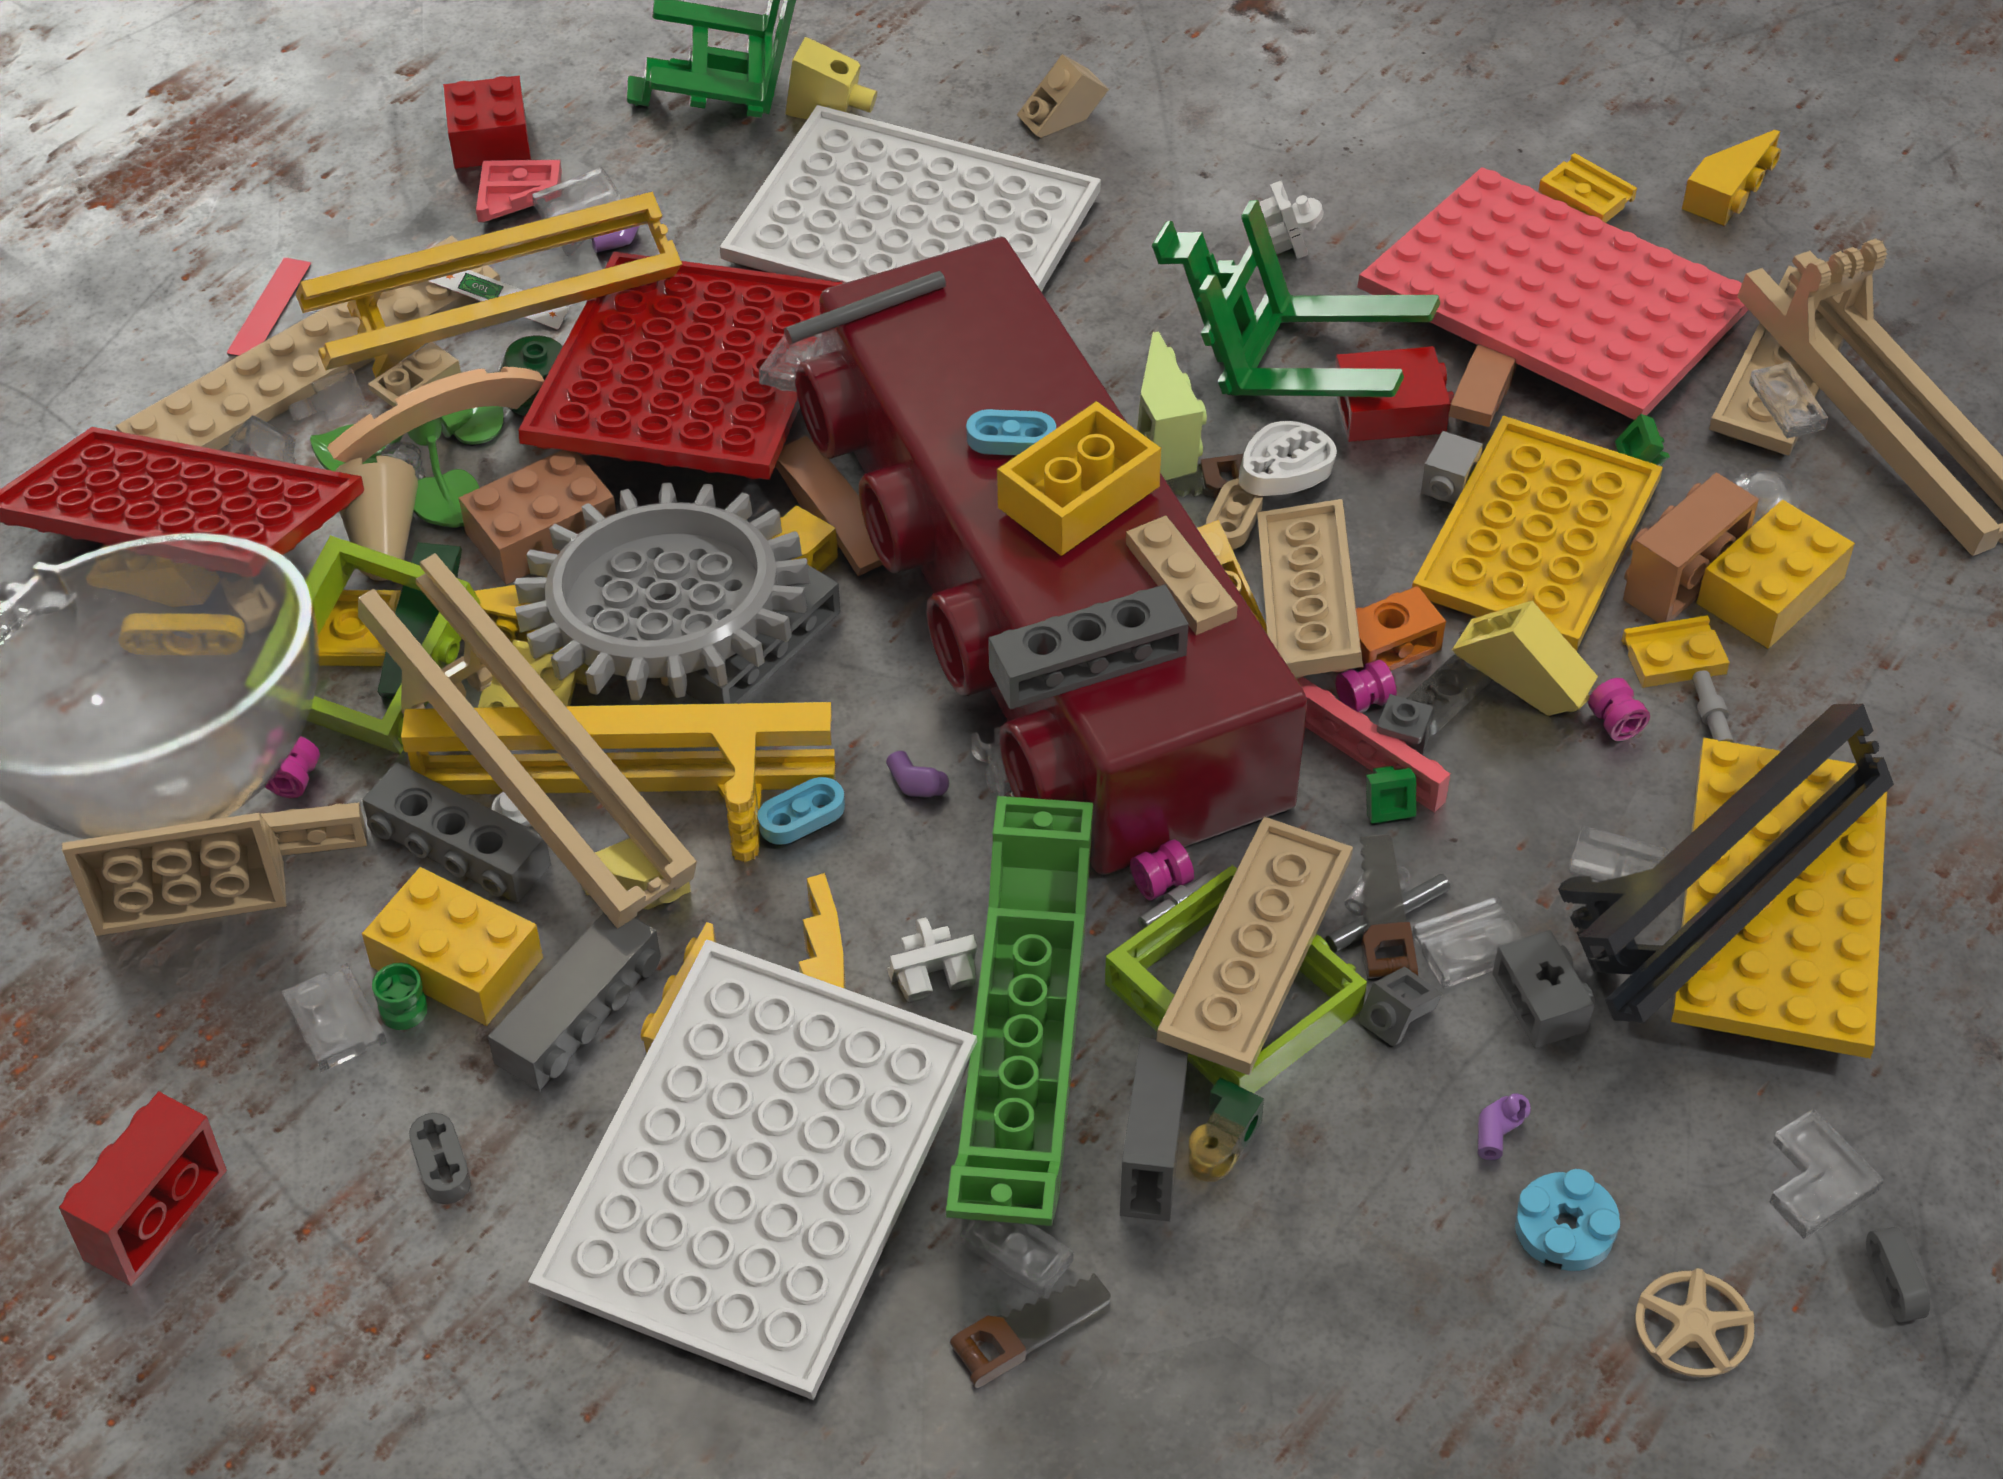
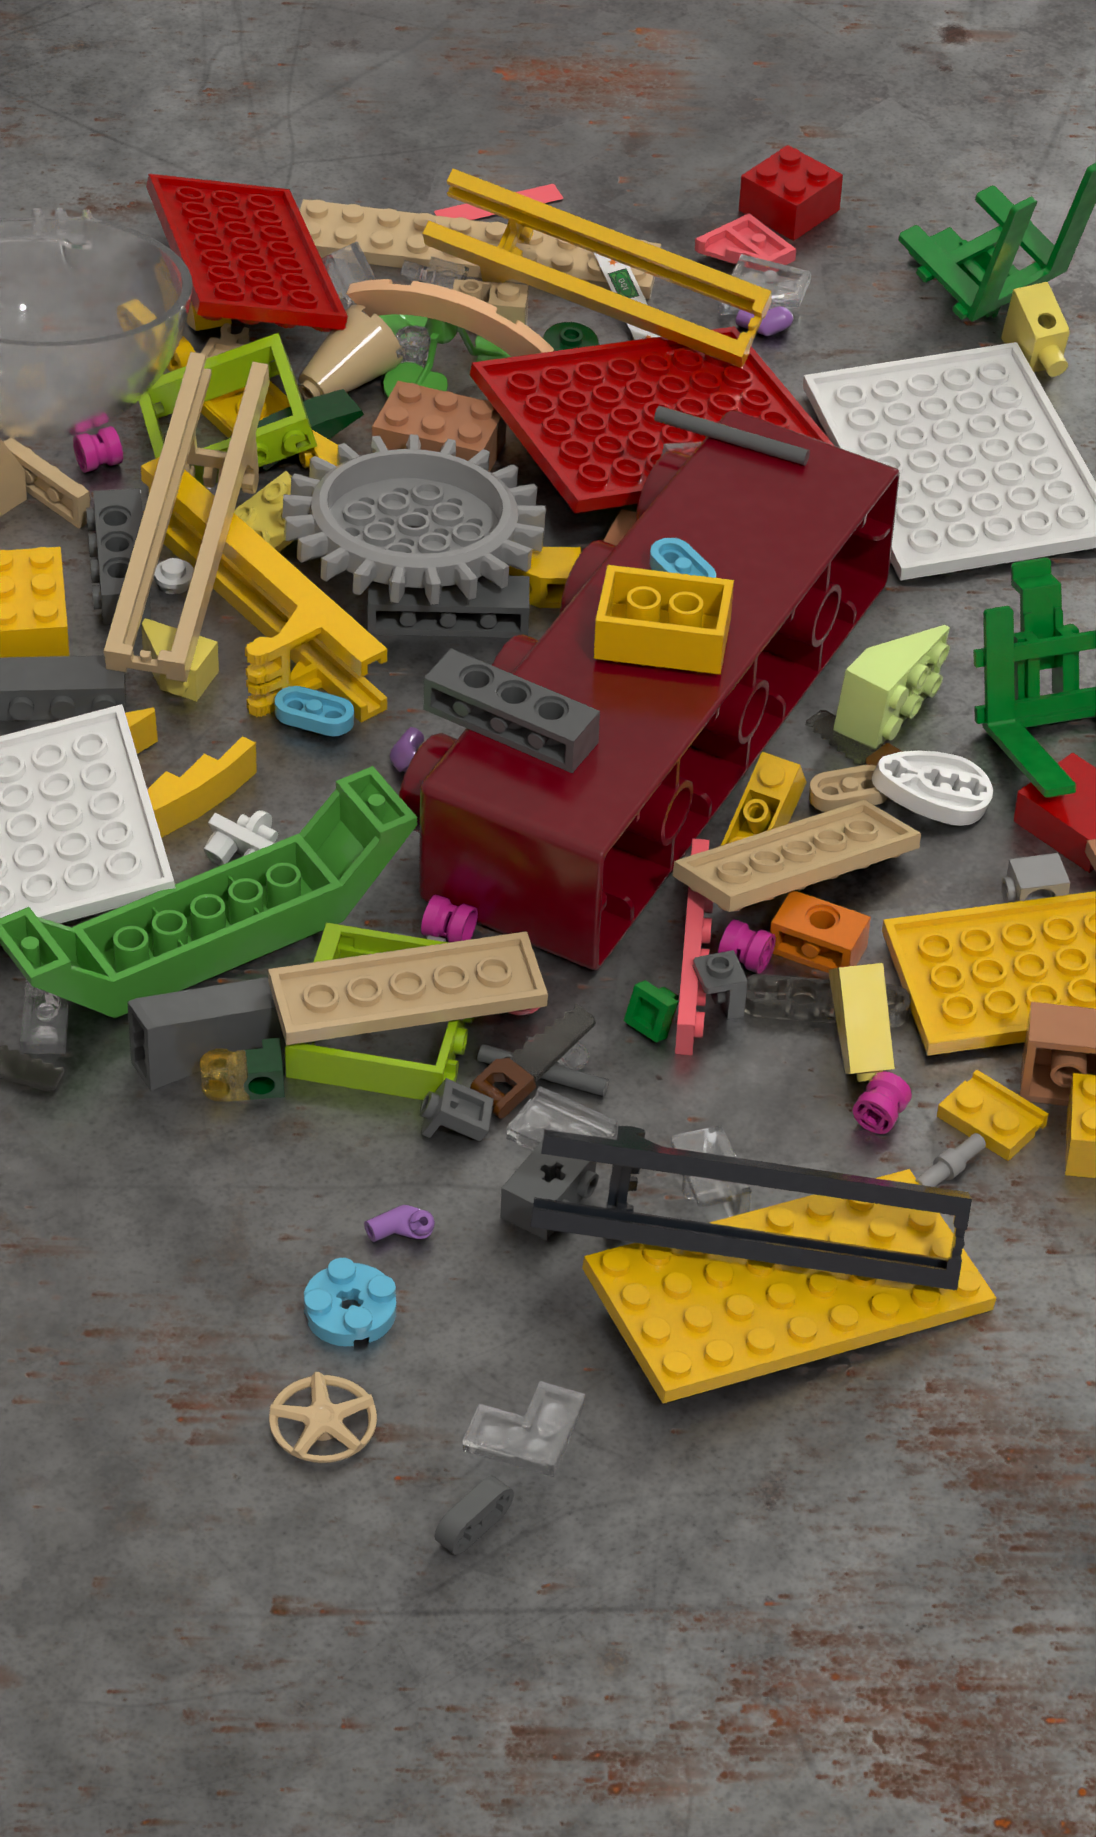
camera: 50 degrees right, 5 degrees down
tan plate [1126,516,1238,635] -> none

